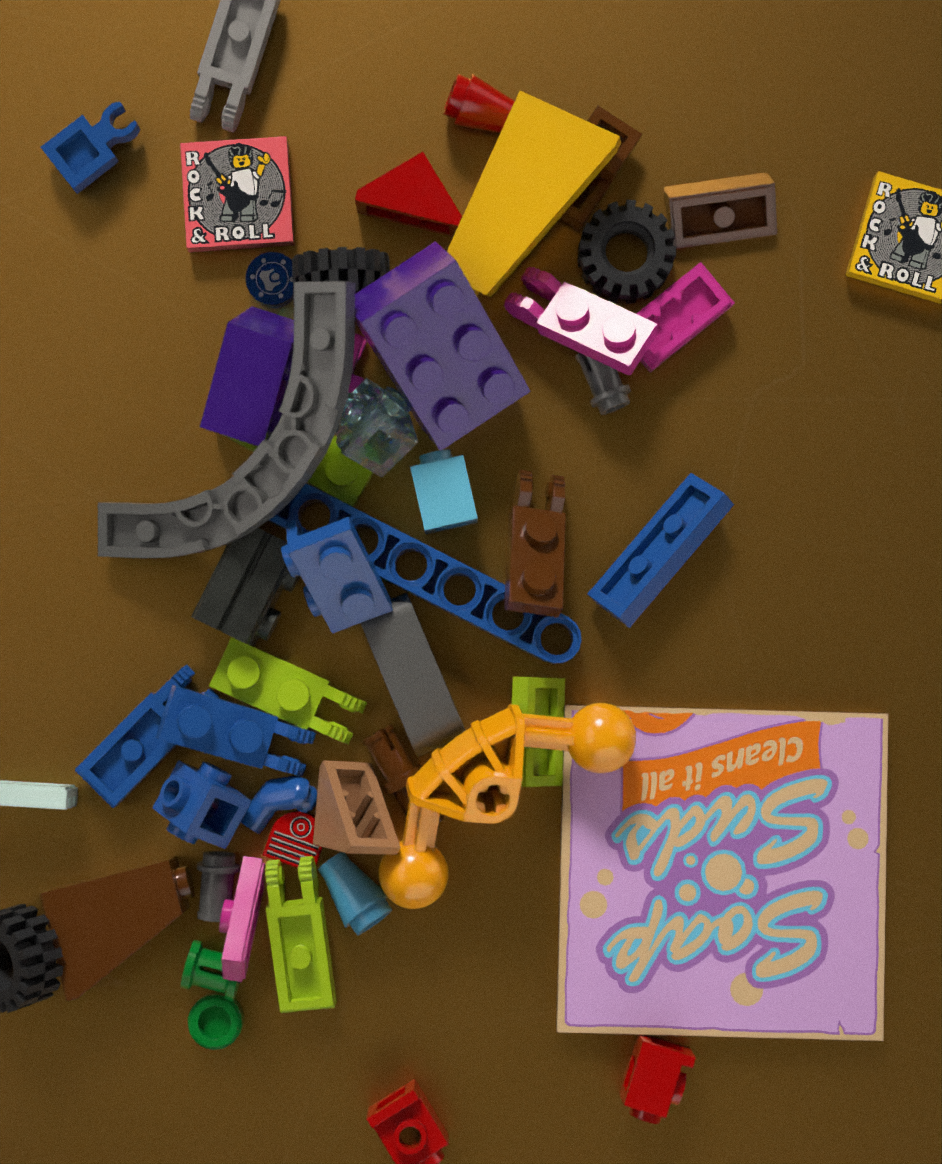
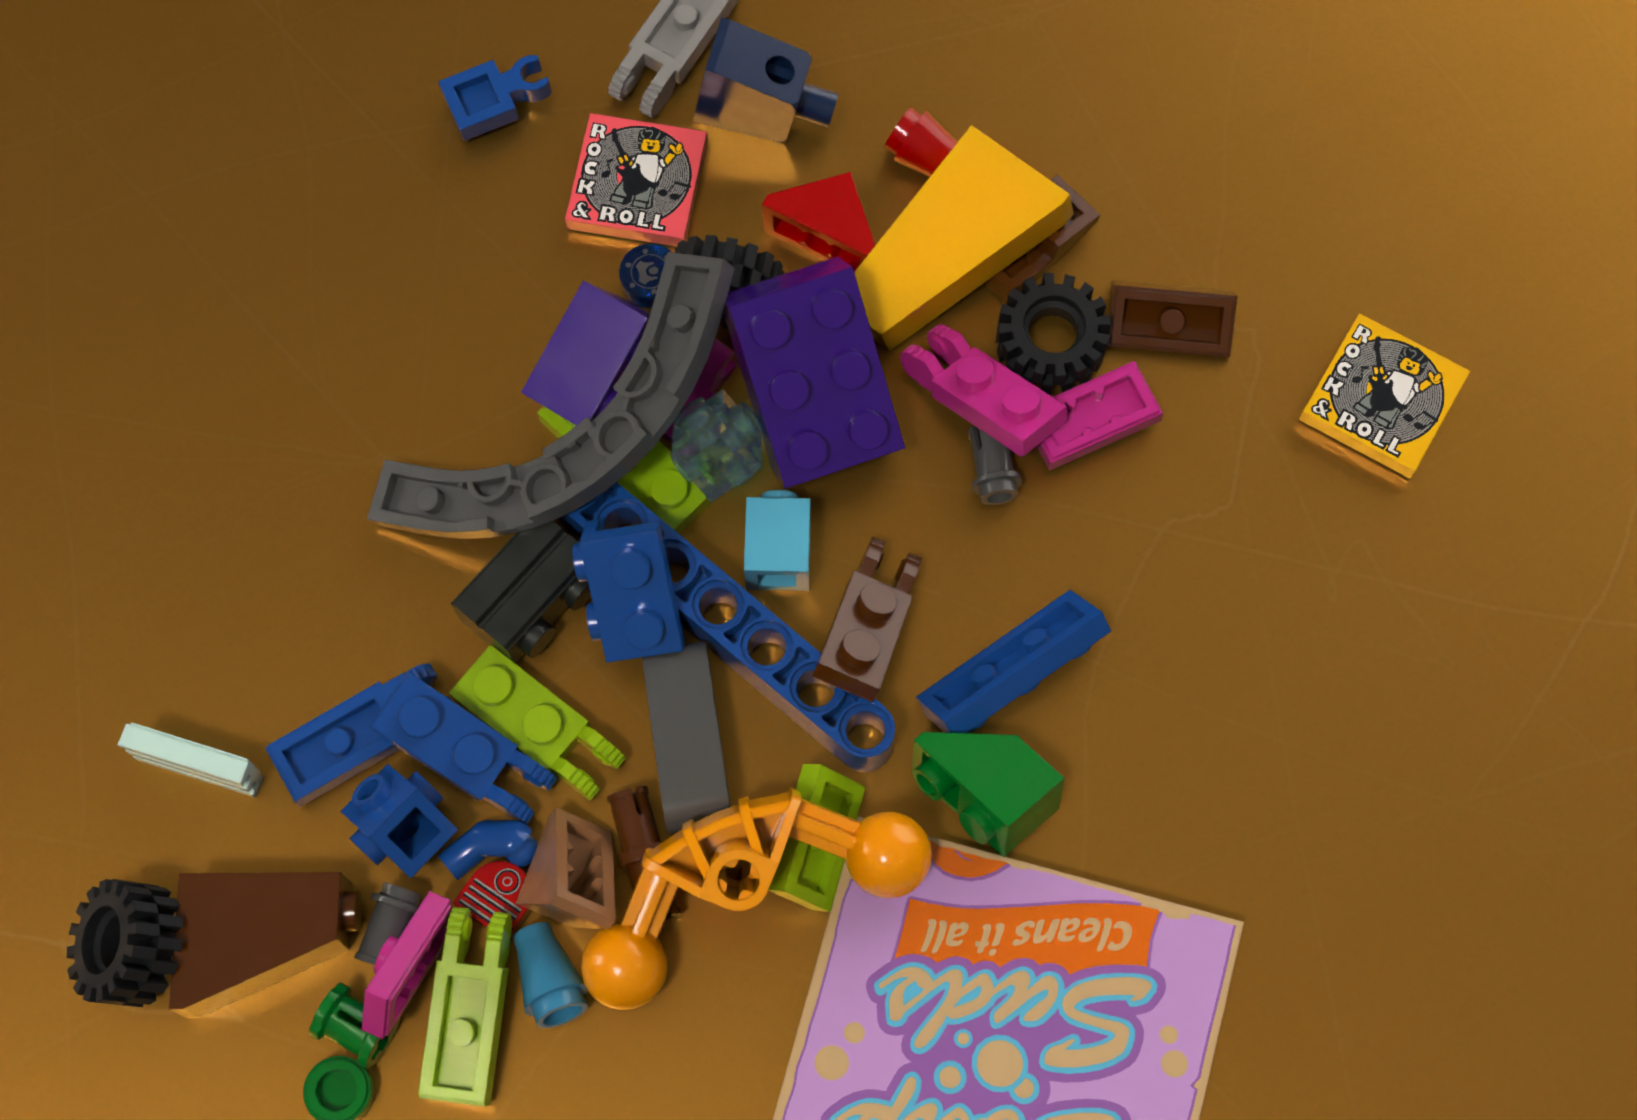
camera: 20 degrees right, 15 degrees down
none -> torso [693,17,839,142]
none -> green slope [911,732,1065,857]

